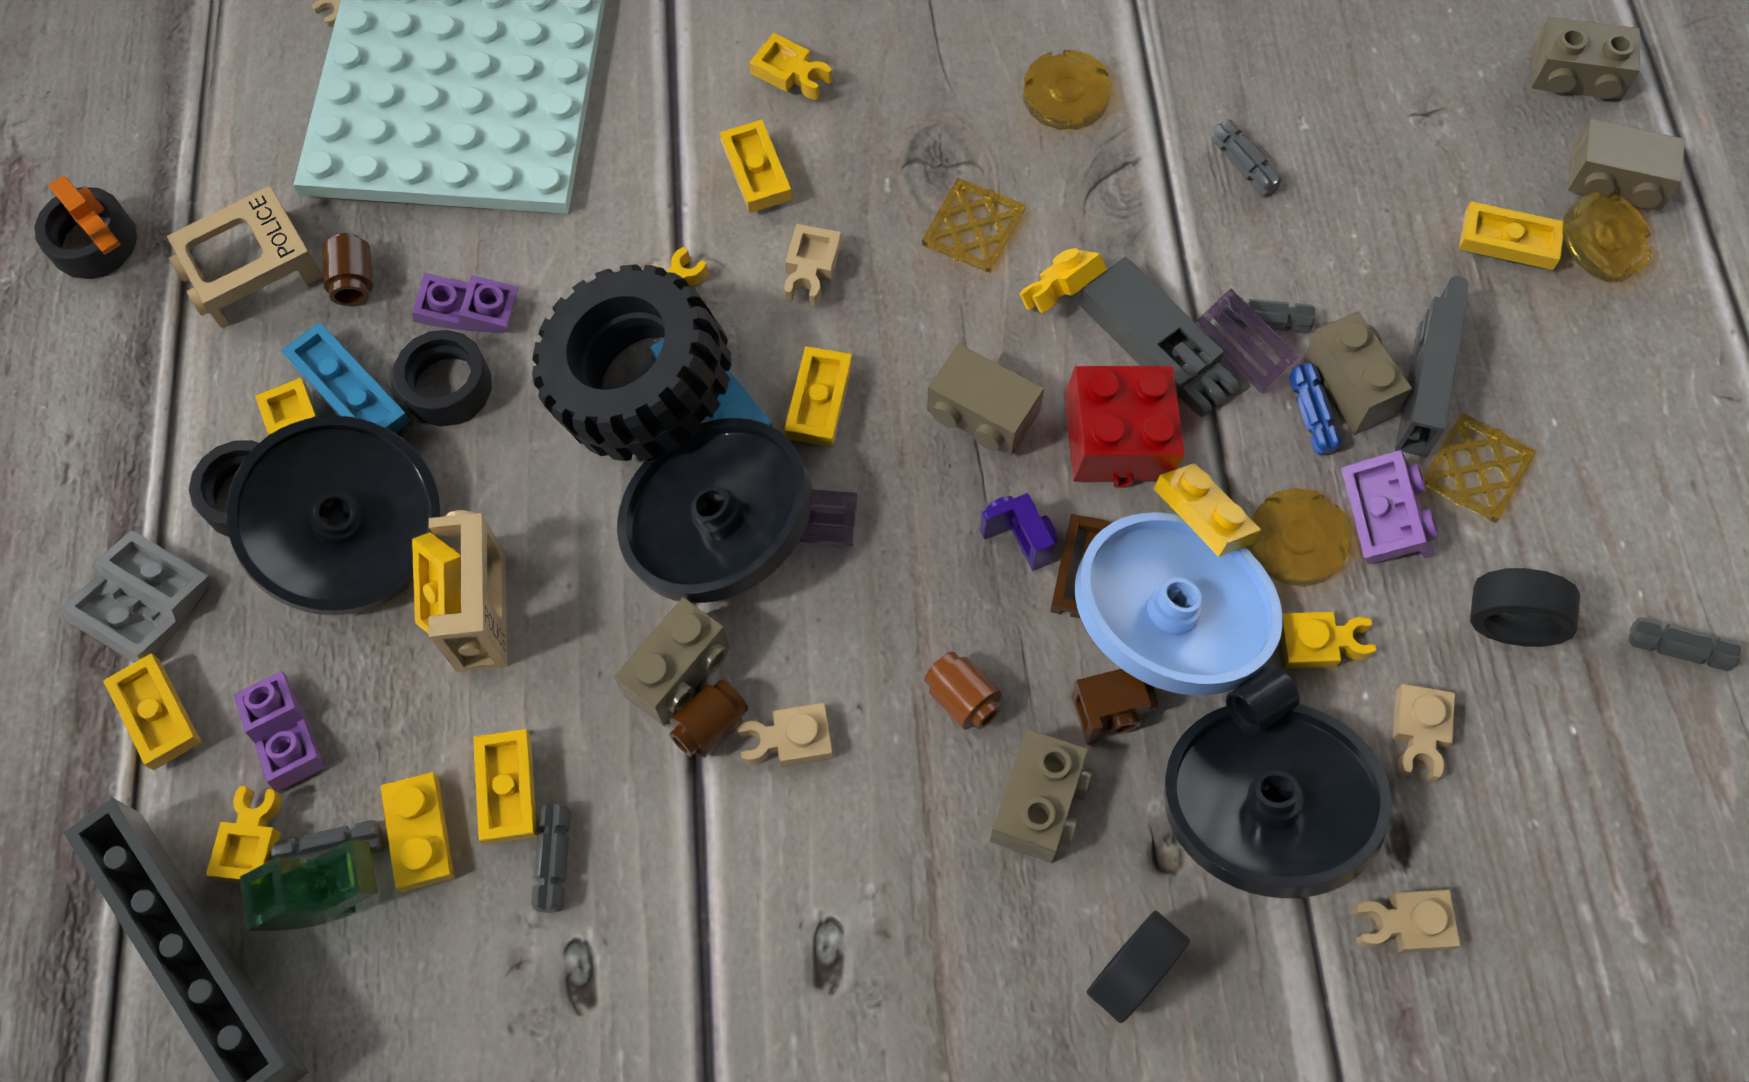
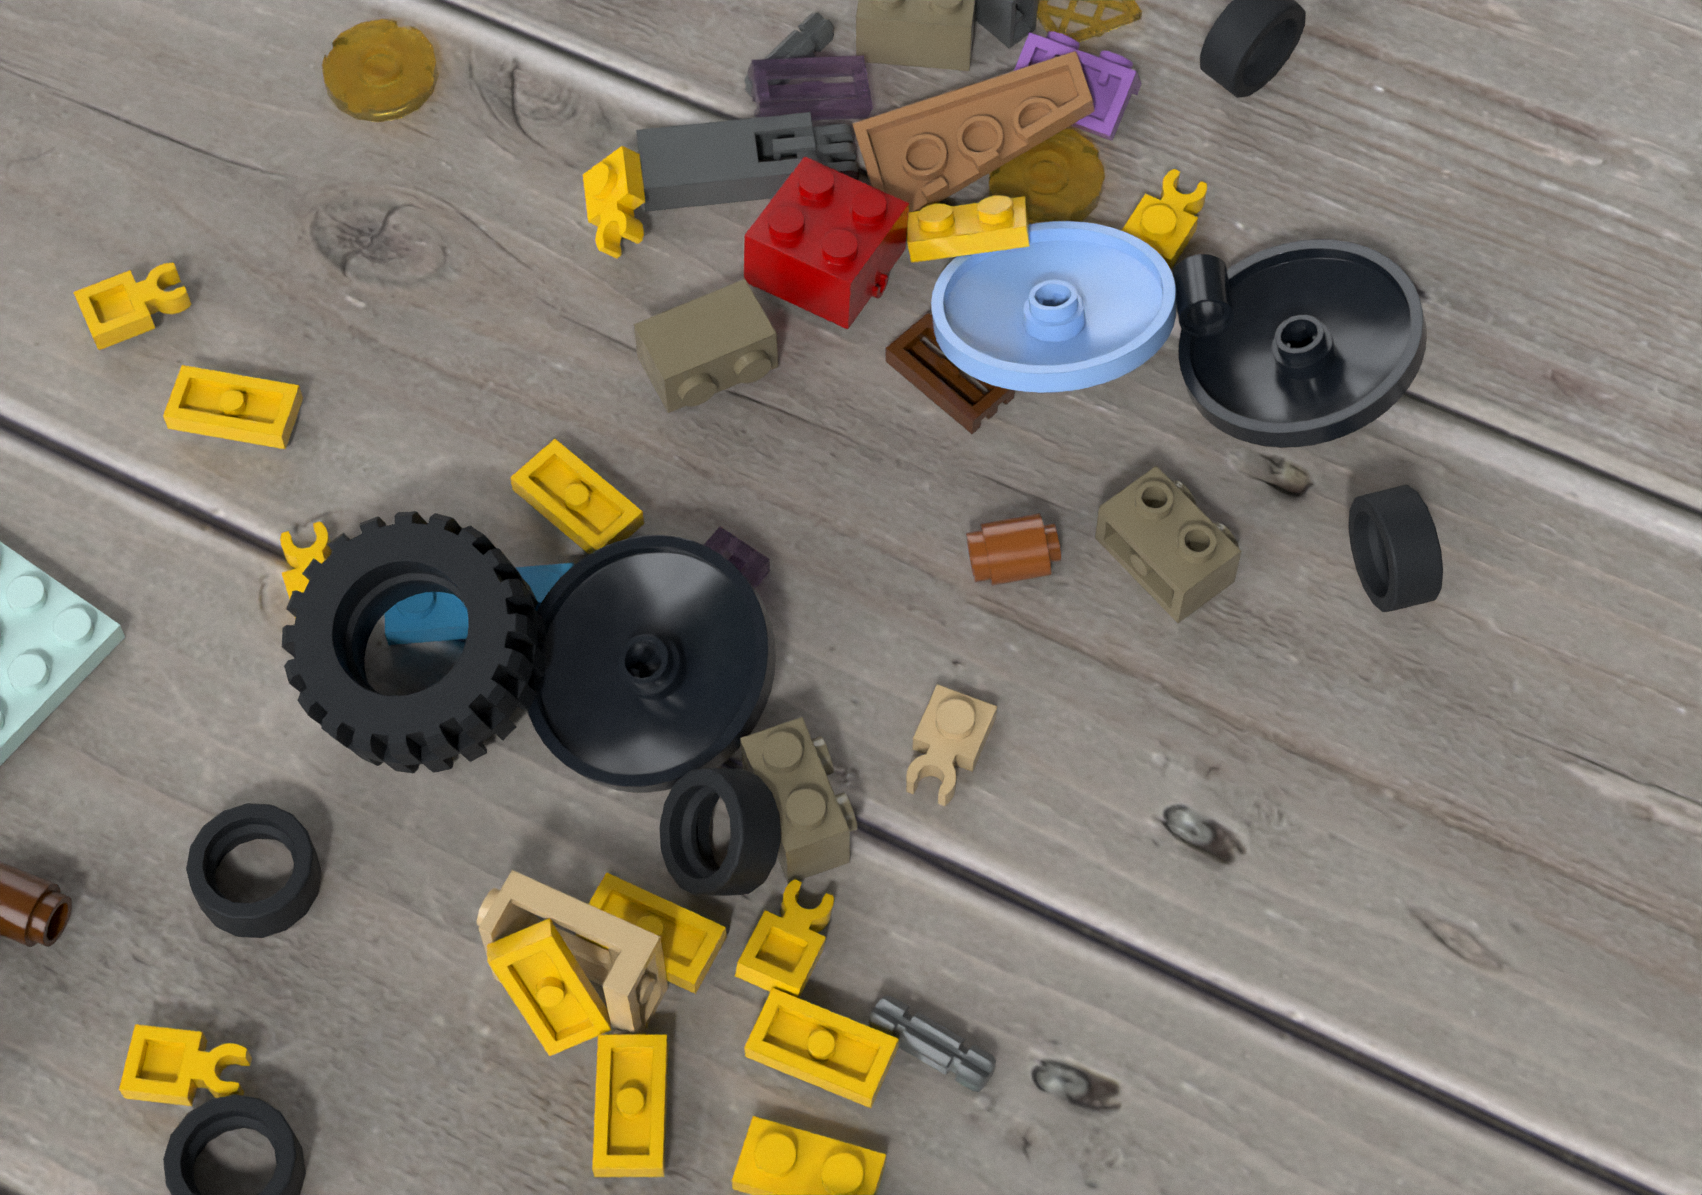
camera: 60 degrees left, 5 degrees down
black dish [226,416,440,615] -> none
dark azure plate [281,322,411,434] -> none
medium lavender slope [412,273,518,332] -> none
reddish brown brick [669,680,749,758] -> none
tan plate [784,224,842,307] -> none
clear yellow window [922,178,1026,273] -> none
dark purple bracket [980,493,1057,571] -> none
reddish brown brick [1071,669,1158,745] -> none
blue axle [1289,363,1343,456] -> none
tan plate [1352,890,1460,953] -> none
tan plate [1392,684,1455,783] -> none
none -> yellow plate [575,872,727,994]
none -> yellow plate [592,1034,669,1177]
none -> black tyre [659,768,781,896]
none -> yellow plate [735,879,834,998]
none -> medium nougat wing [852,51,1095,212]

